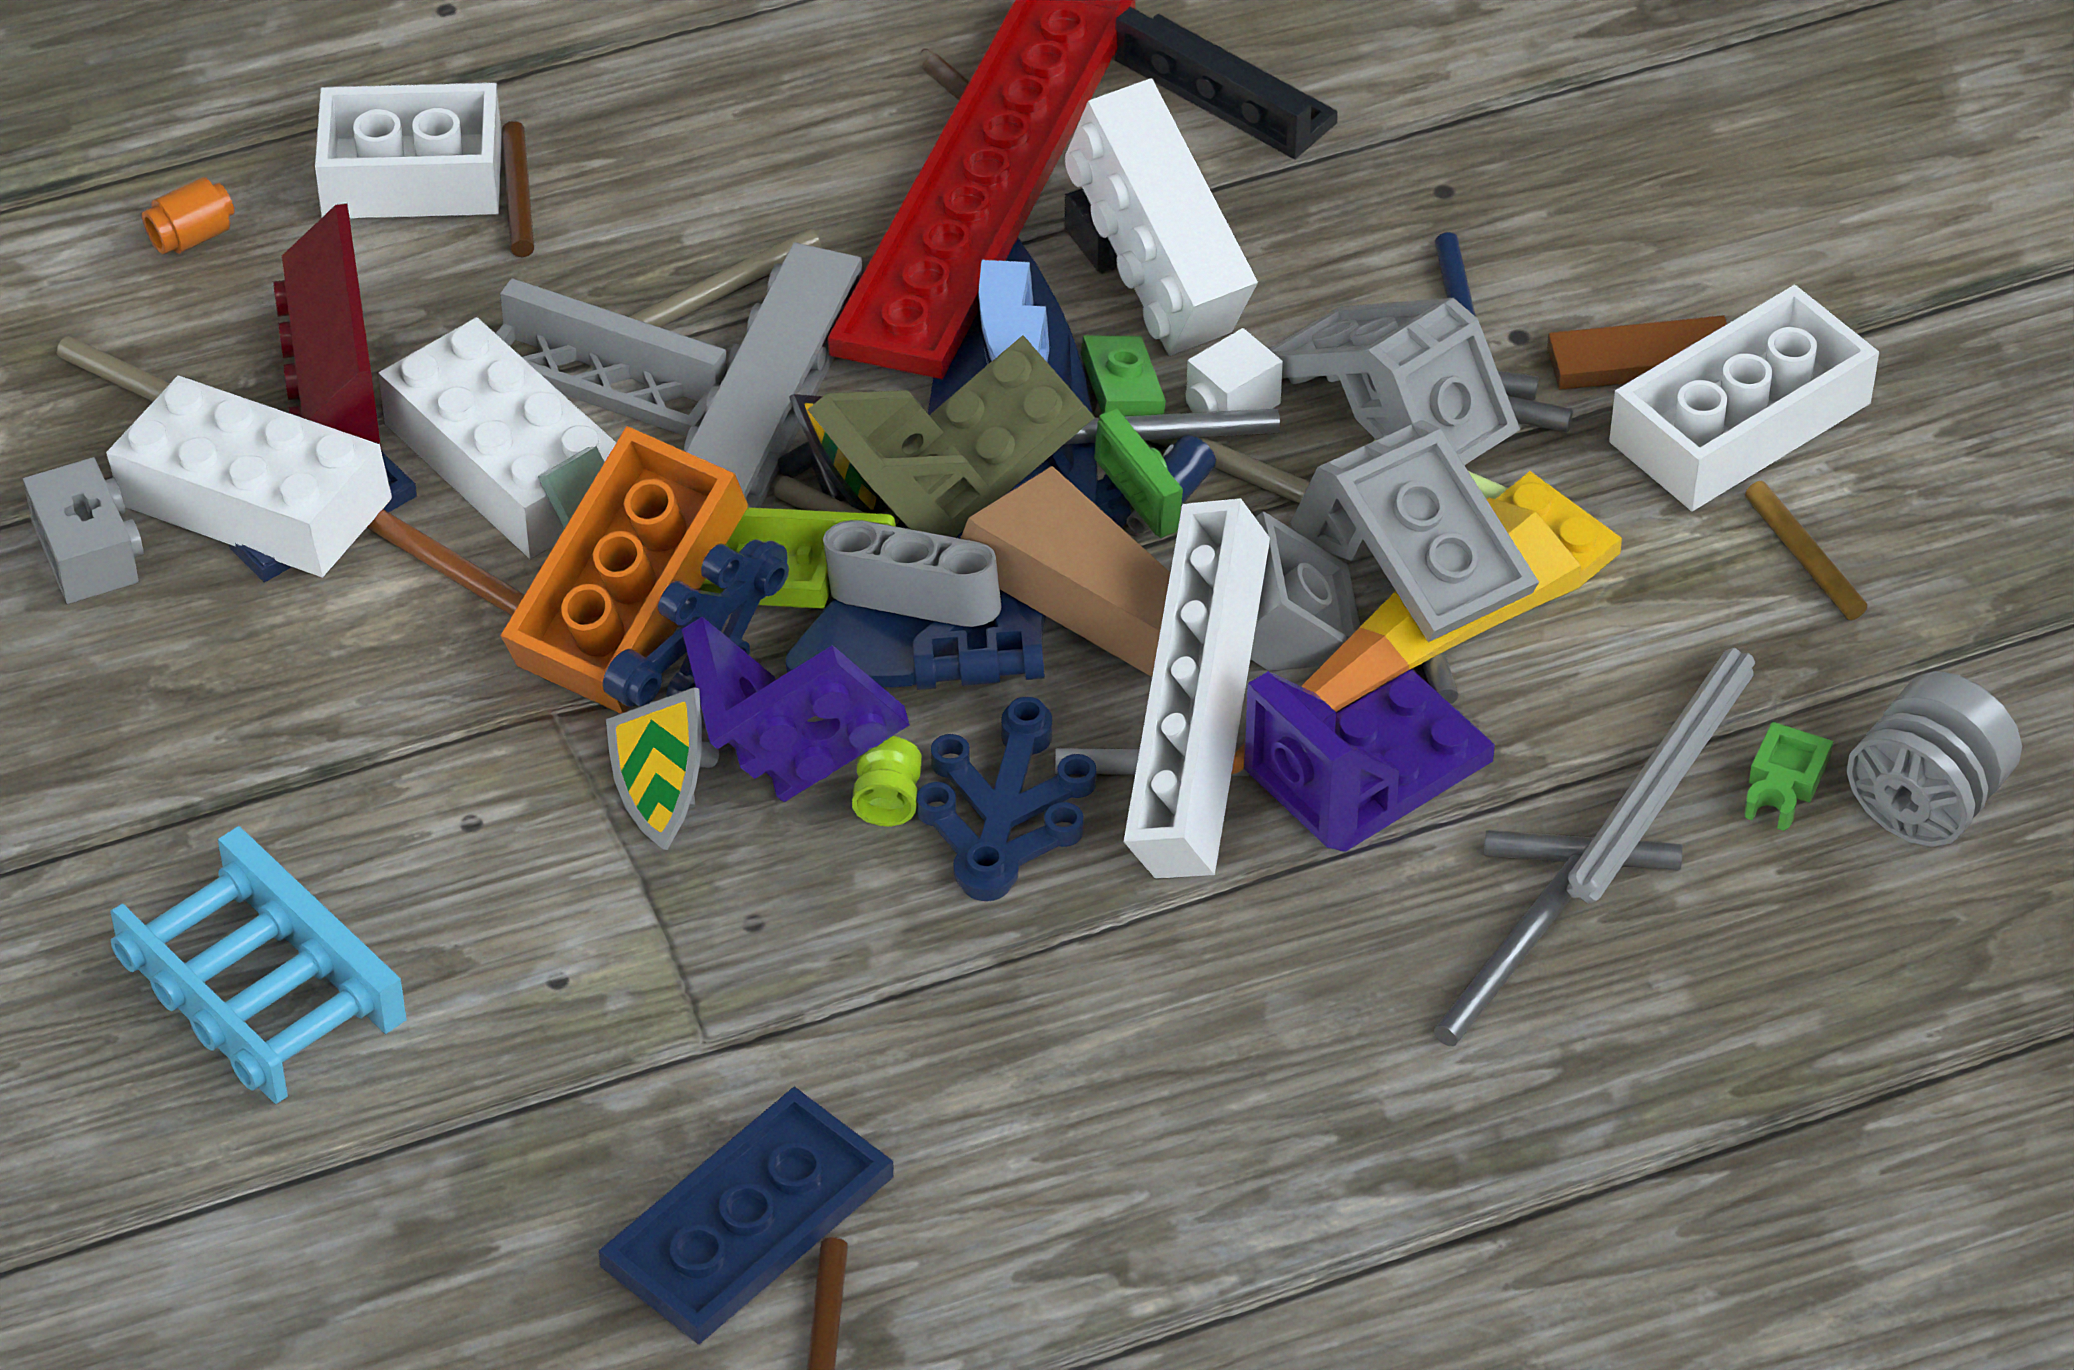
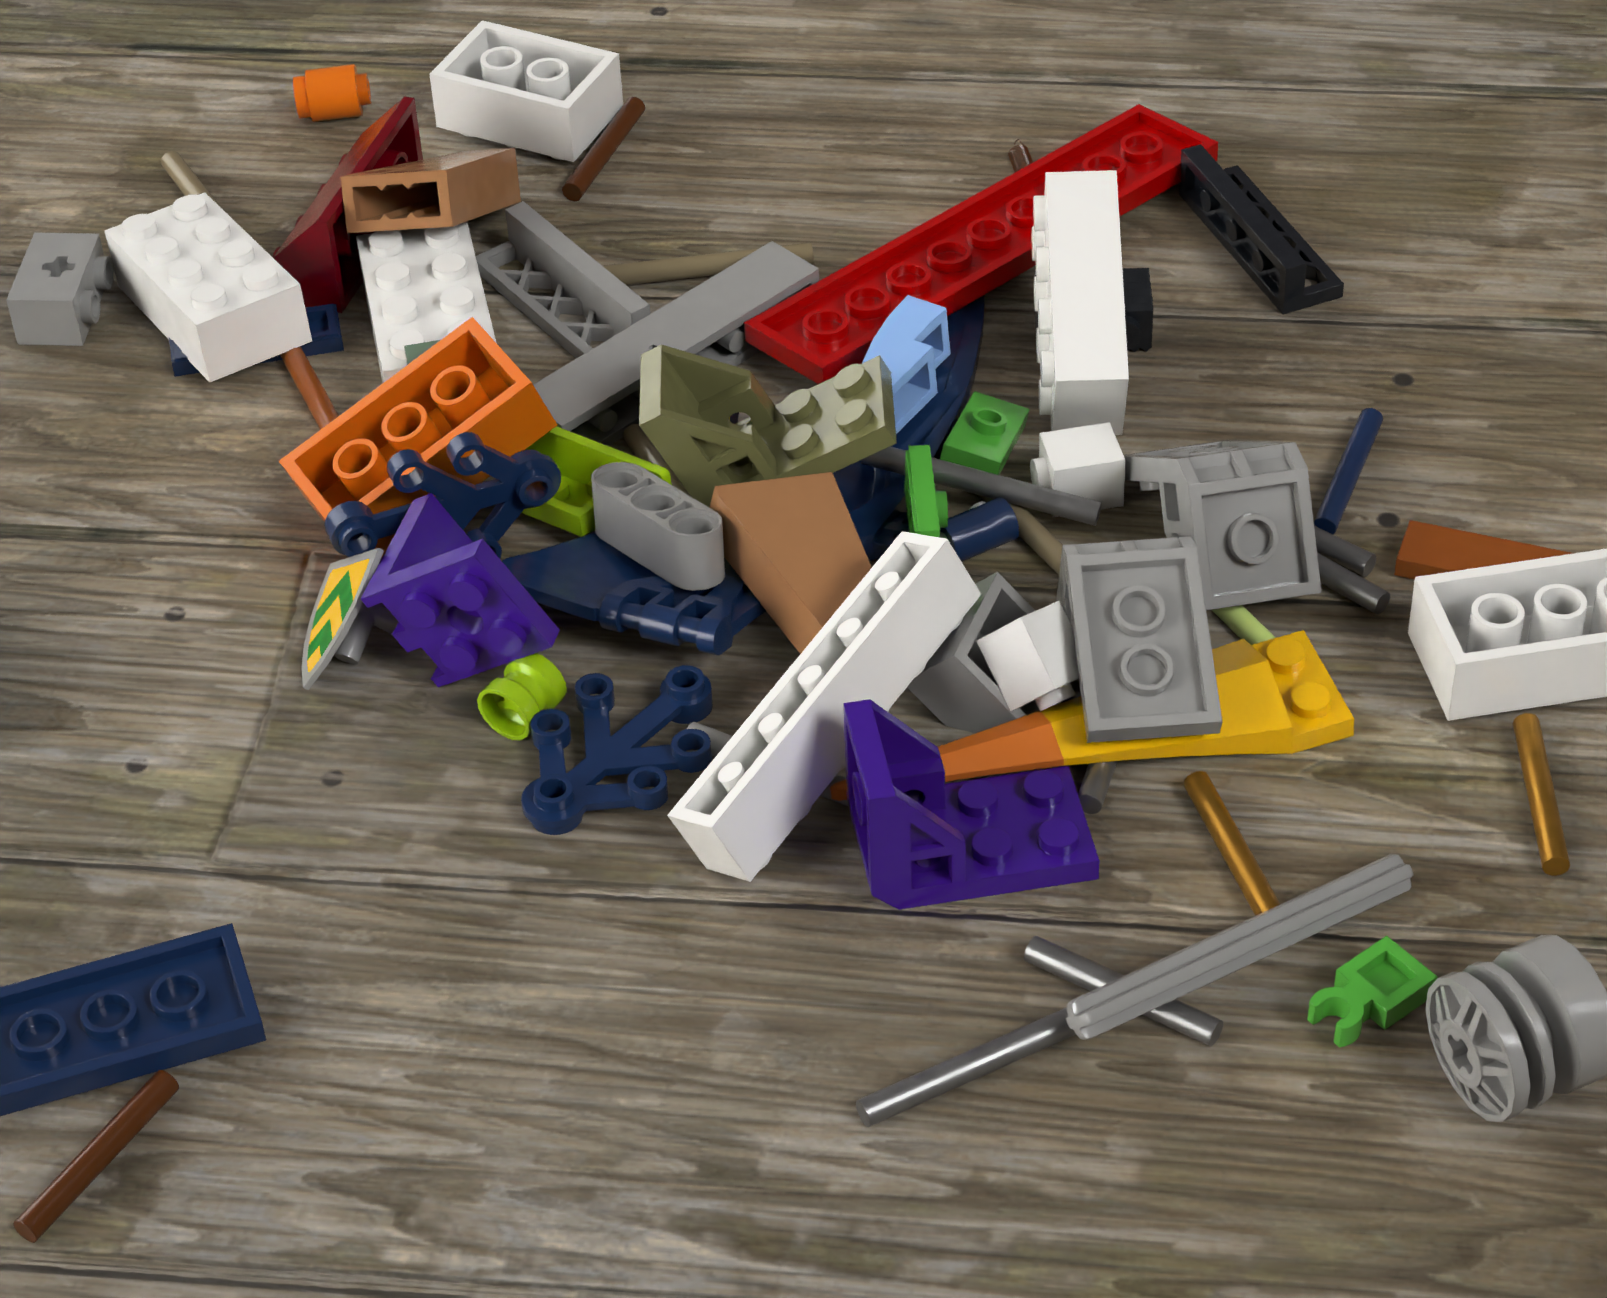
camera: 30 degrees right, 5 degrees down
none -> medium nougat slope [340,148,521,233]
none -> white brick [976,601,1079,712]
none -> pearl gold bar [1184,771,1280,916]

